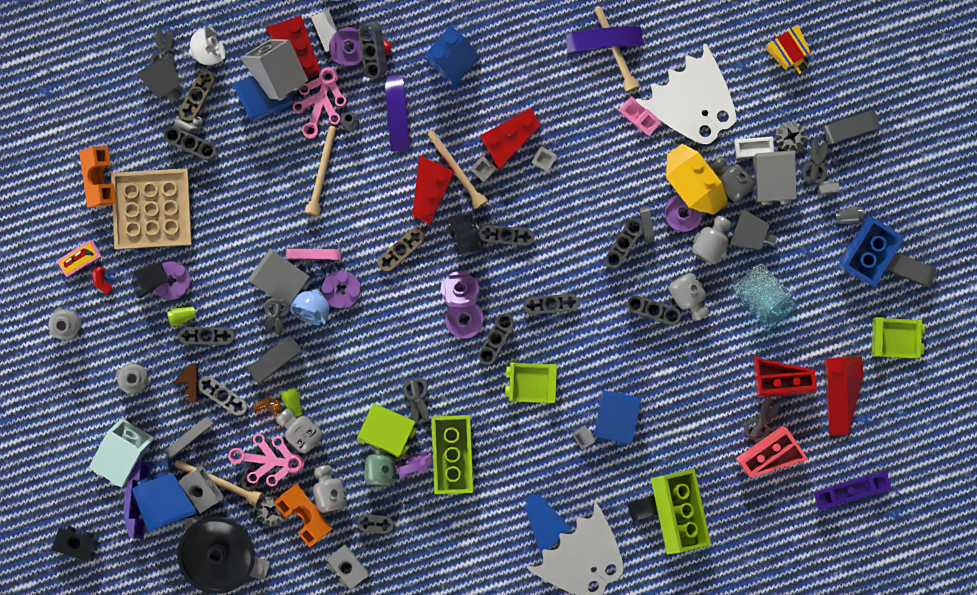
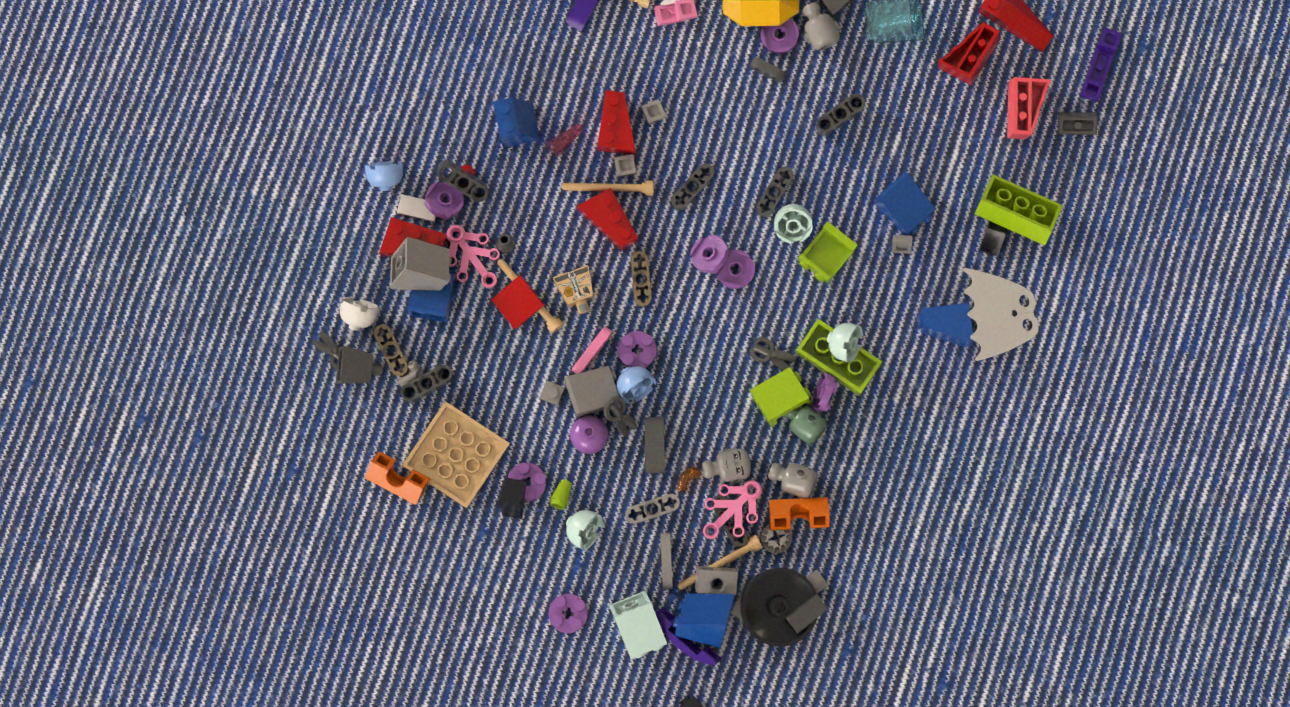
camera: 55 degrees left, 5 degrees down
light grey piece [48,307,81,340] -> none
slope [57,240,102,277] -> none
red arm [91,266,113,295] -> none
light grey piece [115,363,151,396] -> none
reddish brown slope [173,363,199,402] -> none
dark grey beam [178,327,235,345] -> none
lime cone [281,388,302,417] -> none
light grey brick [327,544,369,590] -> none
dark grey beam [357,514,394,534] -> none
dark purple slope [384,75,410,152] -> none
black slope [447,214,484,259] -> none
dark grey beam [479,313,514,365] -> none
dark grey beam [605,219,643,269] -> none
light grey piece [669,273,709,321] -> none
dark grey piece [744,398,780,442] -> none
none -> red tile [491,275,545,330]
none -> light grey plate [540,381,565,406]
none -> clear pink slope [545,123,583,157]
none -> medium lavender plate [548,594,588,633]
none -> torso [553,265,594,314]
none -> light aqua cylinder [566,510,603,550]
none -> medium lavender cylinder [570,416,608,454]
none -> light aqua cylinder [774,204,812,243]
none -> dark grey slope [786,594,828,634]
none -> light aqua cylinder [827,323,863,363]
none -> dark grey slope [1058,112,1098,135]

